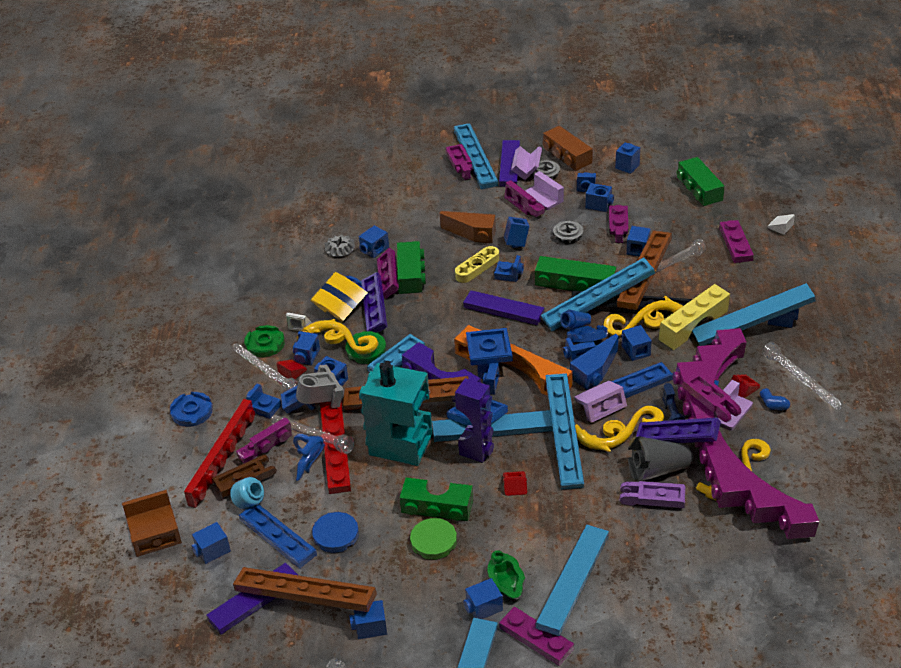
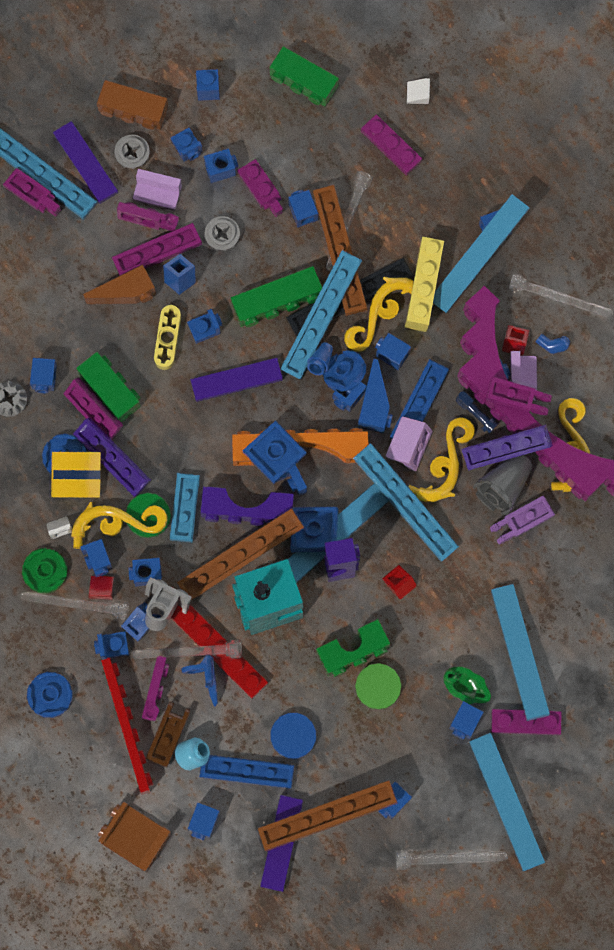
camera: 40 degrees left, 35 degrees up
lavender panel [511,146,542,180] -> none
none -> magenta plate [112,223,202,276]

